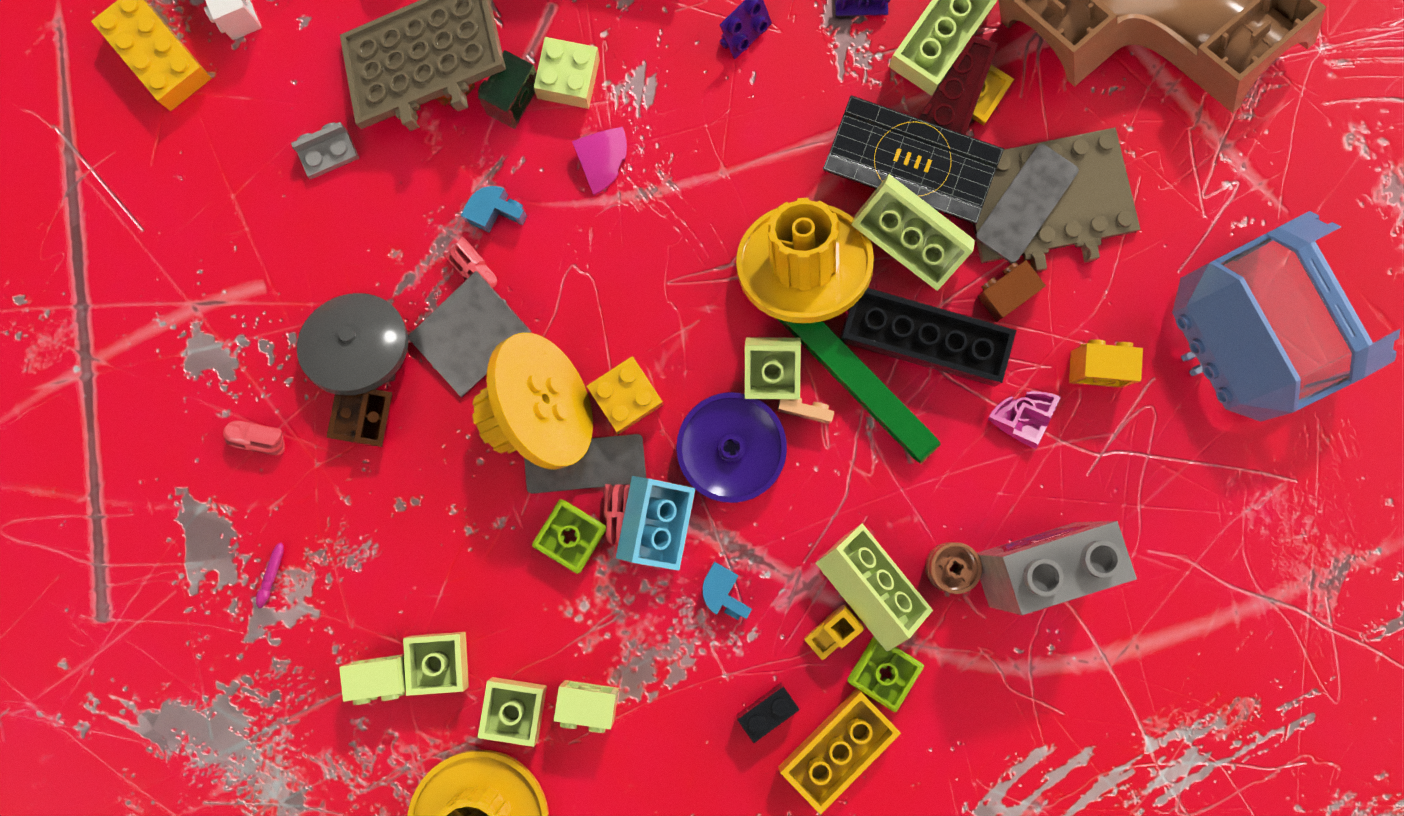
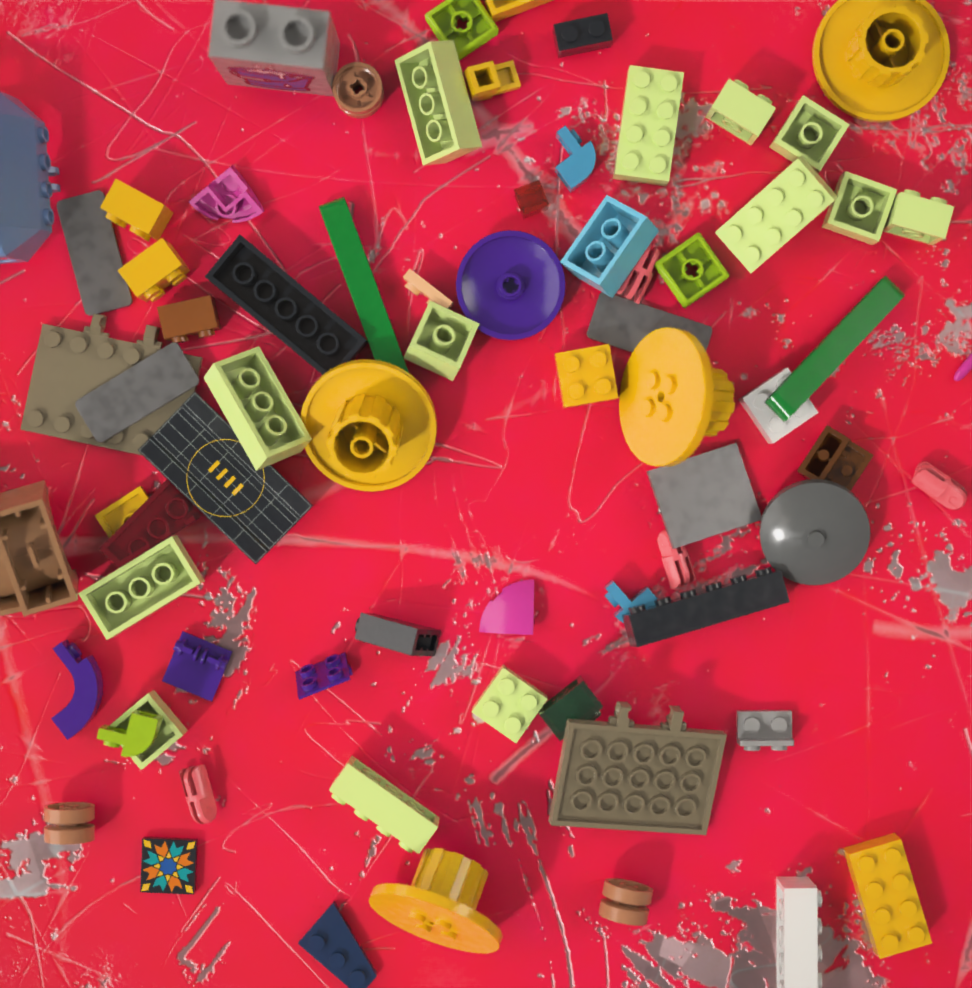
camera: 155 degrees left, 5 degrees up
none -> flat silver piece [56,190,133,316]
none -> yellow brick [118,238,190,302]
none -> slope [355,613,441,656]
none -> clear red brick [513,180,549,219]
none -> yellowish green brick [613,65,684,186]
none -> black brick [622,567,790,647]
none -> yellowish green brick [715,156,838,273]
none -> white brick [738,367,819,444]
none -> green beam [764,276,905,422]

